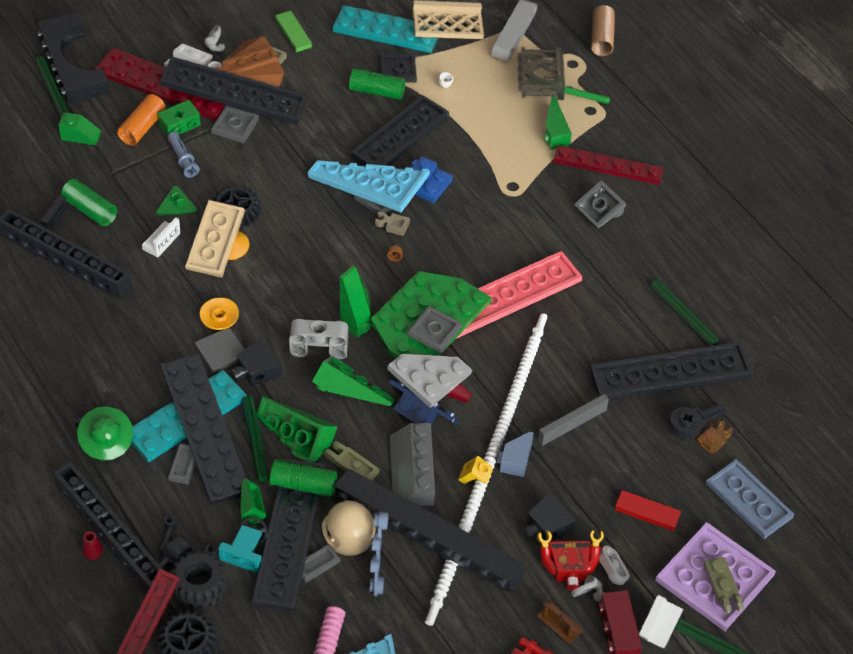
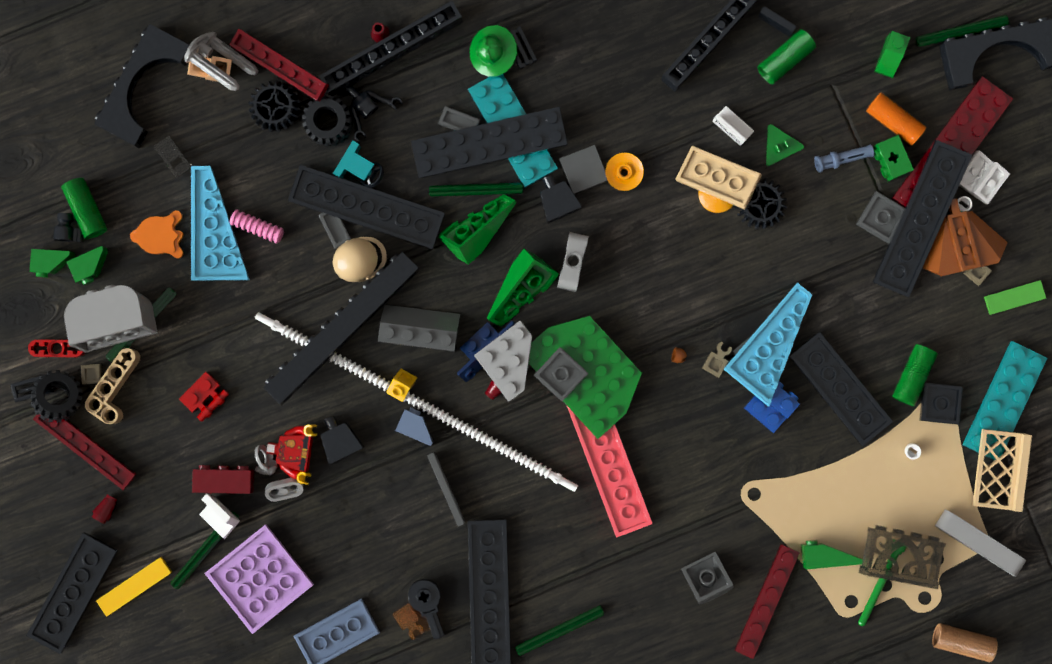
camera: 105 degrees right, 35 degrees up
light grey piece [204,25,225,52] -> none
green slope [241,478,266,525] -> none
green piece [270,459,337,497] -> none
olive hinge [323,441,379,480] -> none
green wedge [340,266,371,338] -> none
sand blue plant [370,512,388,596] -> none
reddish brown hinge [537,601,583,644] -> none
red tile [615,490,681,531] -> none
olive hinge [703,556,744,614] -> none

